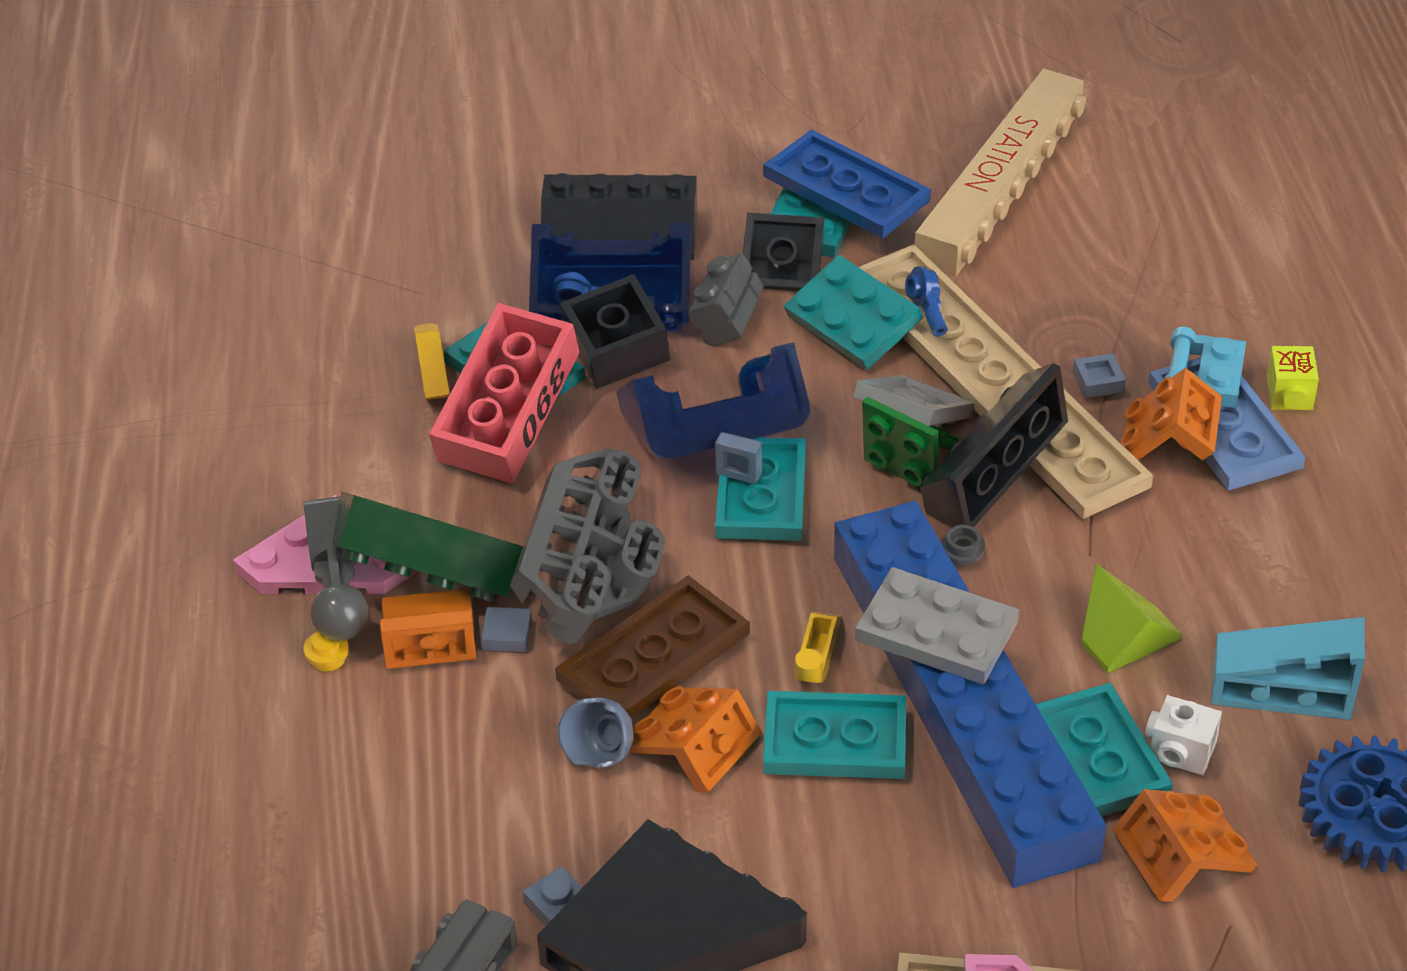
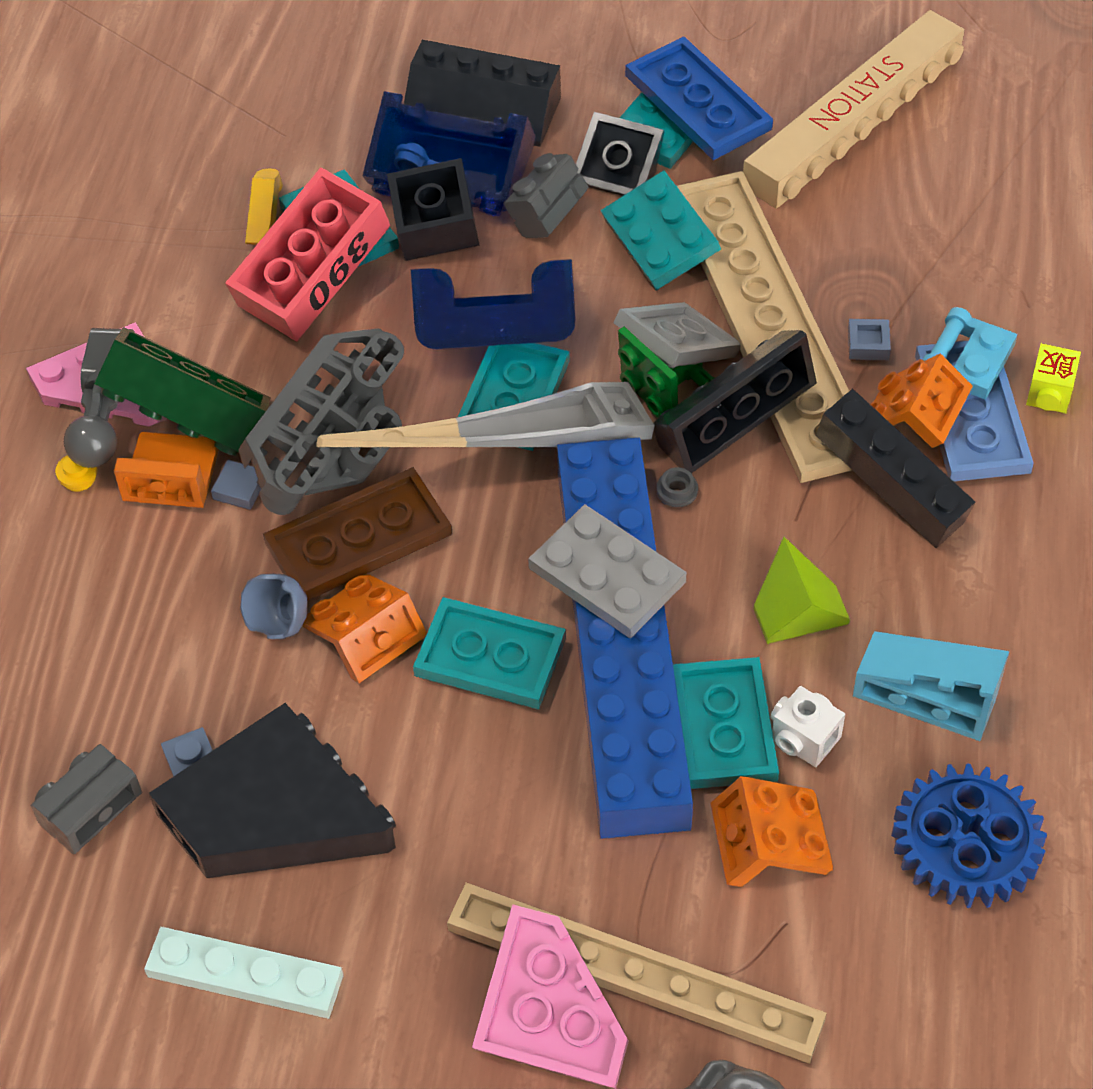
camera: 15 degrees right, 10 degrees up
sand blue plate [715,432,762,484] -> none
yellow piece [795,612,842,683] -> none
blue plate [905,266,948,337] -> none
none -> light grey plate [316,382,655,447]
none -> black brick [816,388,976,548]

